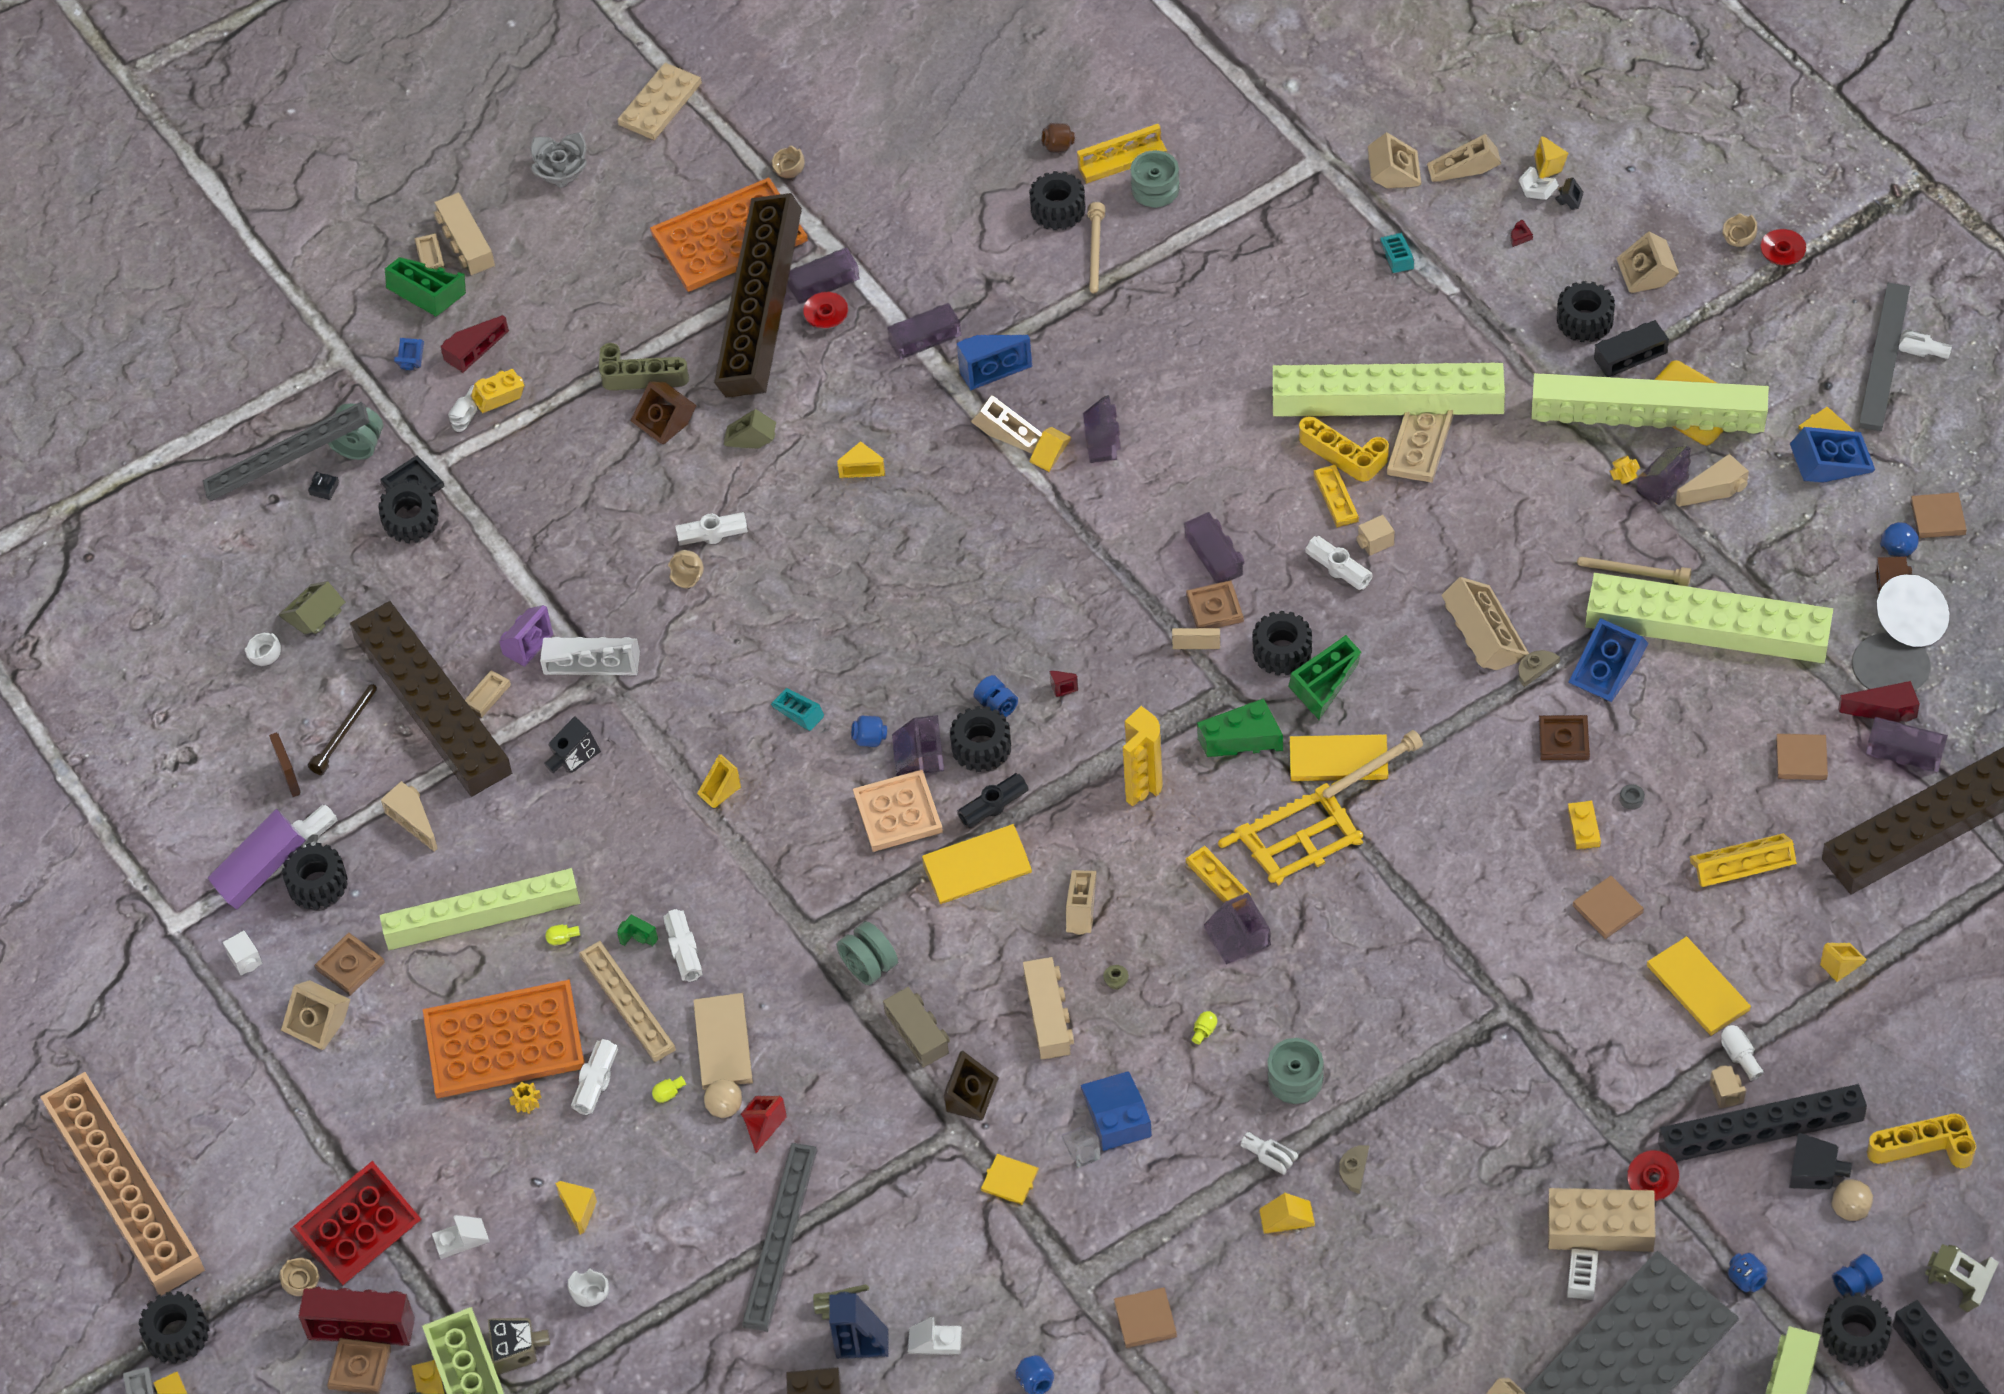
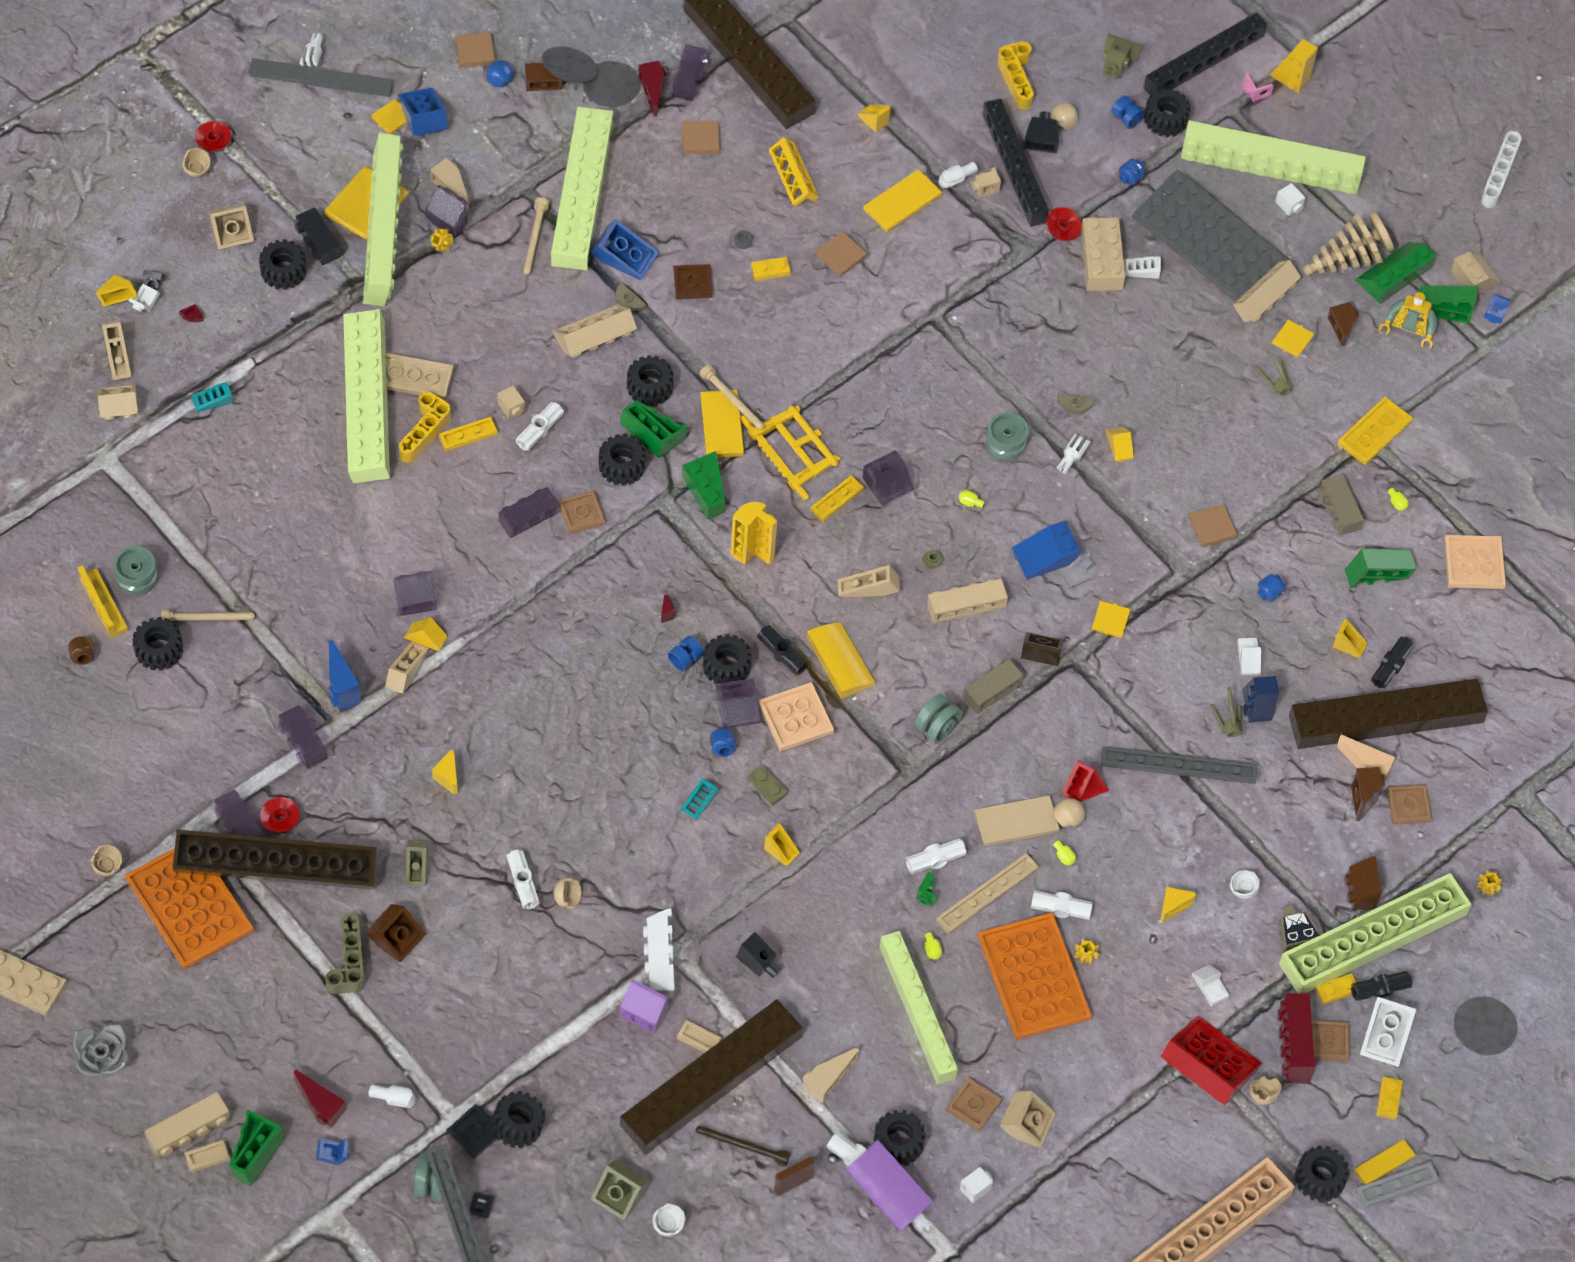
camera: 105 degrees left, 5 degrees up
yellow brick [470,368,525,413] -> none
tan tile [1172,628,1220,649] -> none
none -> black tyre [627,355,674,406]
none -> olive plate [747,765,787,806]

